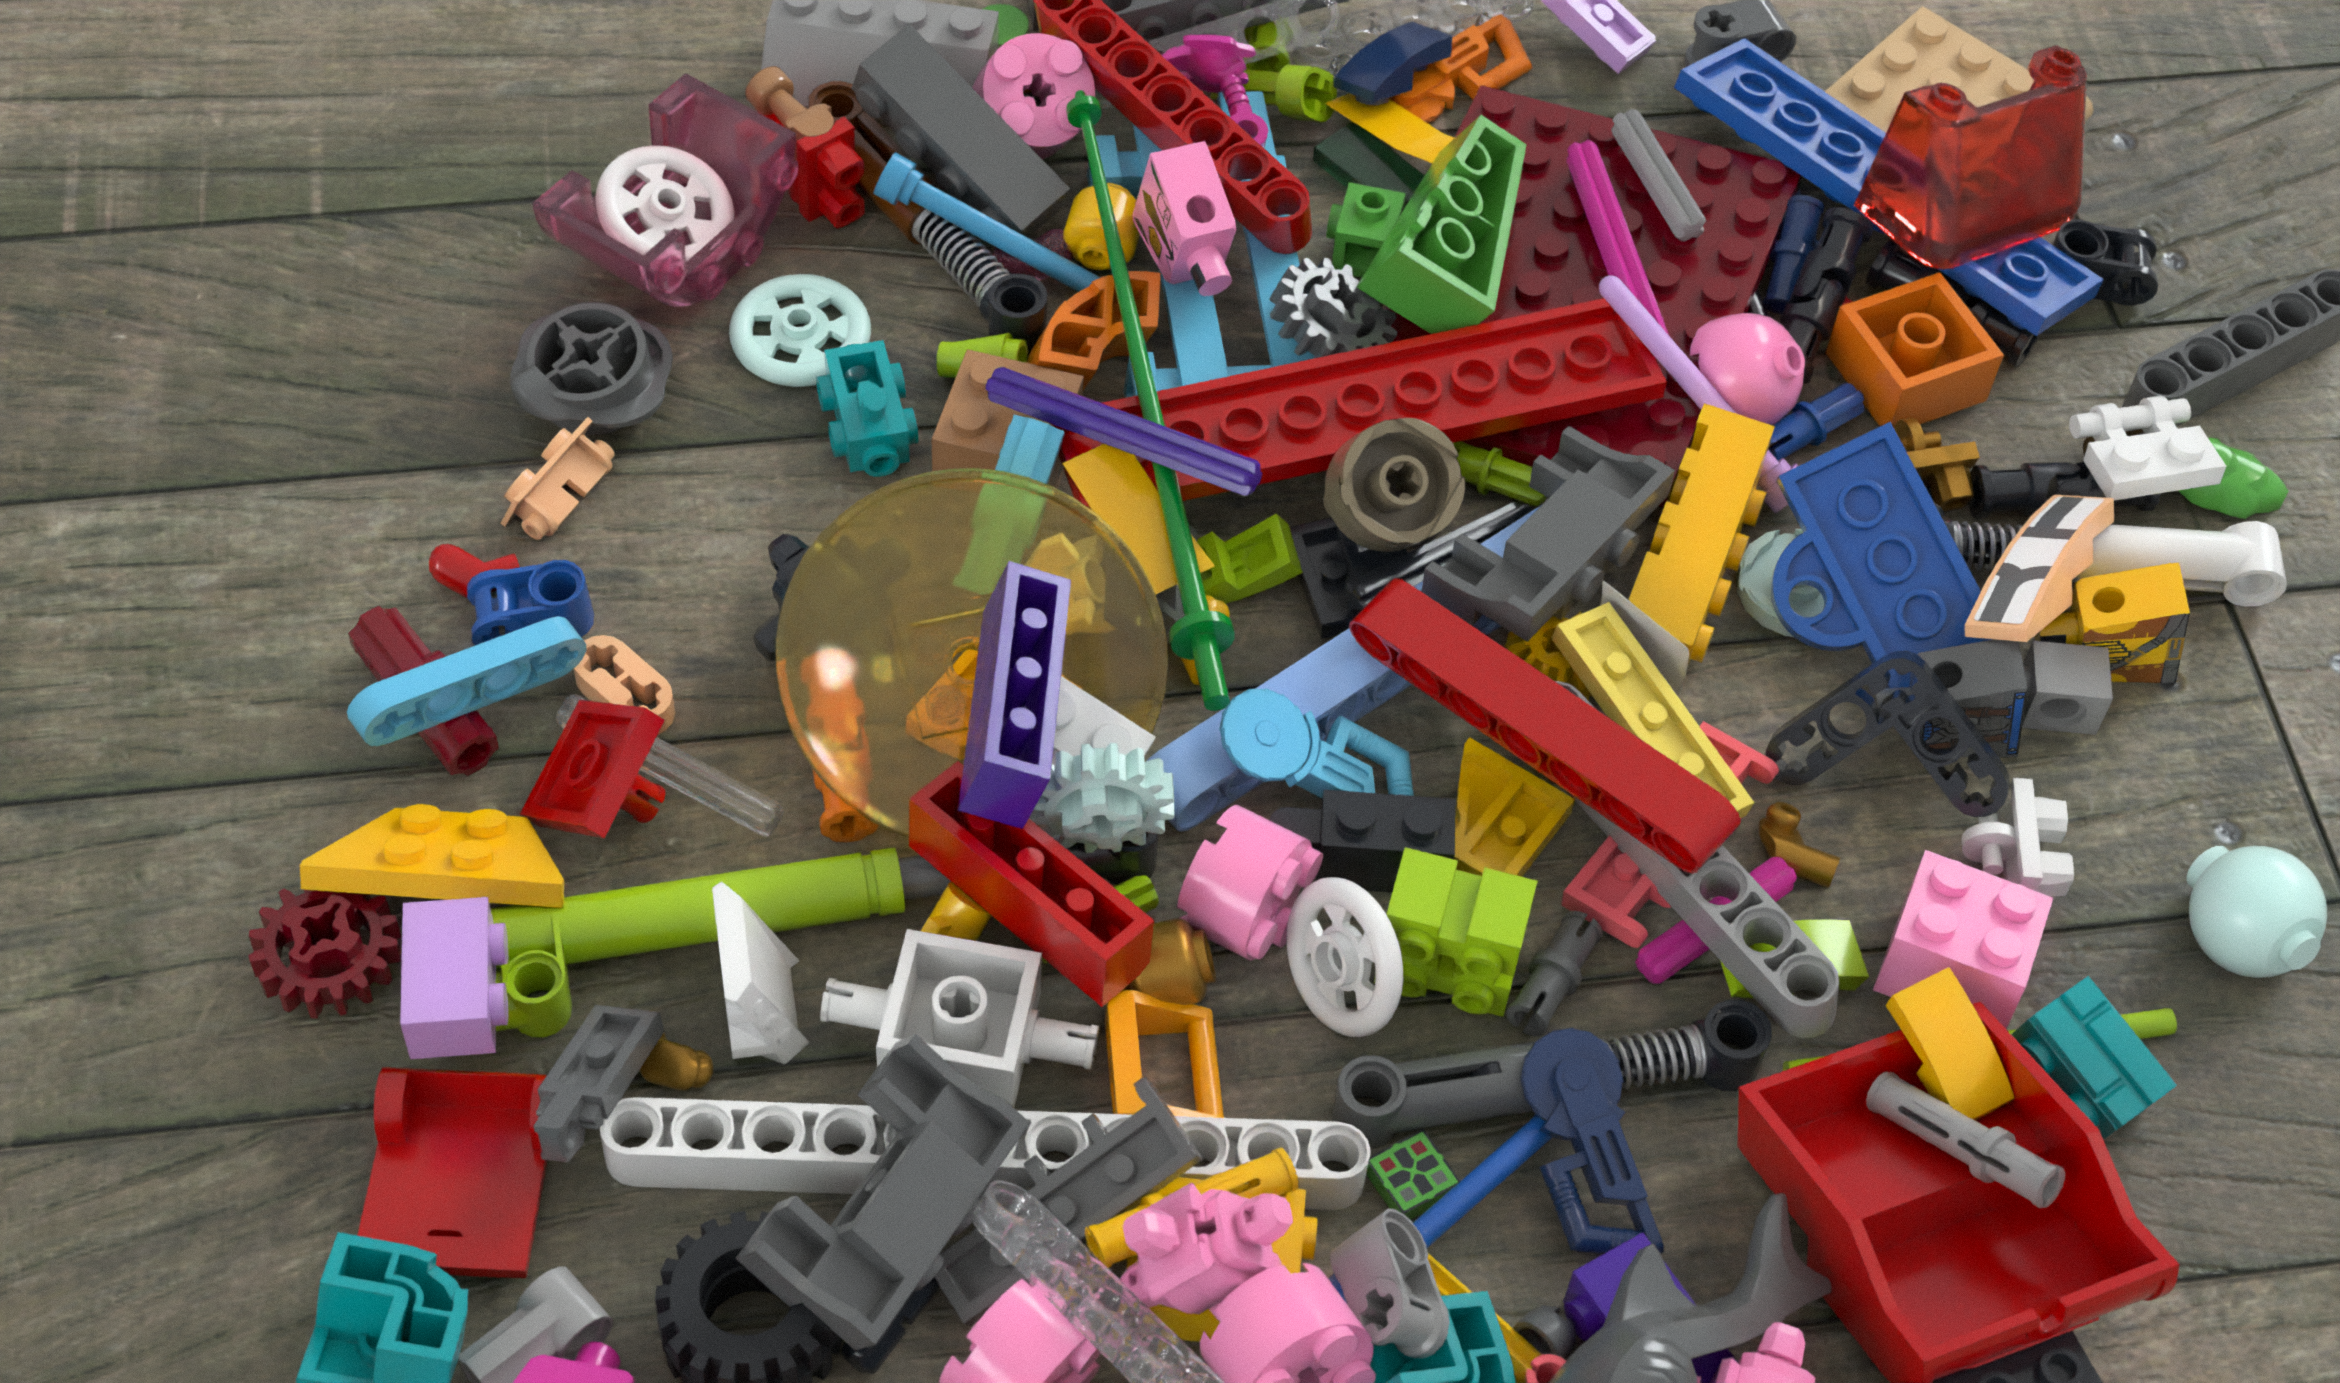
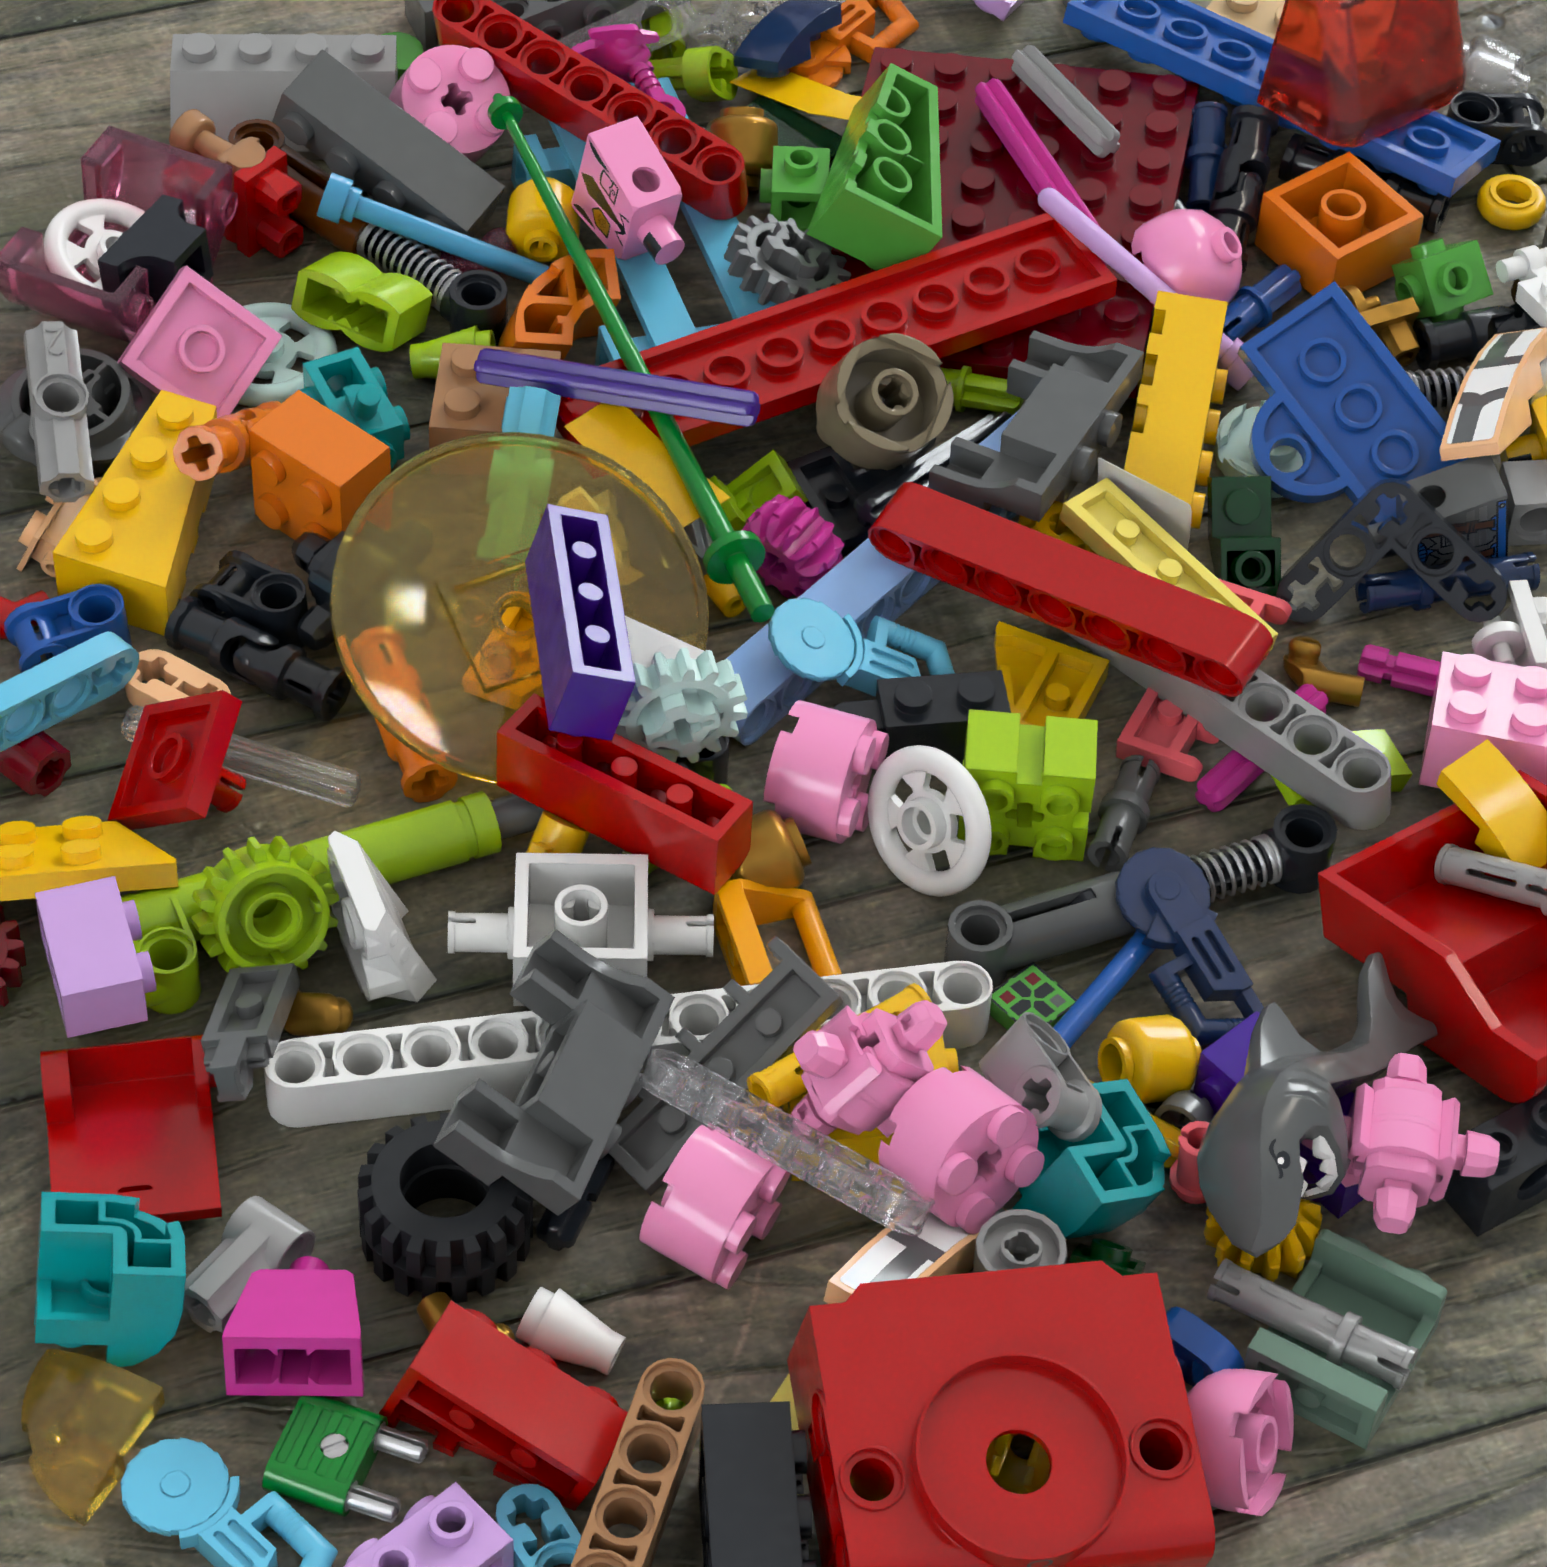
camera: 10 degrees left, 5 degrees down
none -> light grey piece [24,321,94,503]
none -> yellow wedge [52,390,217,636]
none -> black brick [97,194,214,313]
none -> bright pink tile [117,265,282,418]
none -> black piece [164,596,352,721]
none -> orange piece [173,401,281,481]
none -> black piece [189,550,308,648]
none -> lime gear [191,835,340,973]
none -> orange brick [248,390,393,540]
none -> lime brick [291,251,433,352]
none -> pearl gold head [706,106,778,192]
none -> dark pink gear [742,494,845,598]
none -> yellow head [1098,1014,1202,1104]
none -> dark green slope [1207,476,1281,597]
none -> dark blue pin [1355,552,1540,613]
none -> dark pink axle [1357,644,1440,697]
none -> bright green brick [1391,238,1493,323]
none -> clear head [1444,34,1531,97]
none -> yellow piece [1477,174,1546,231]

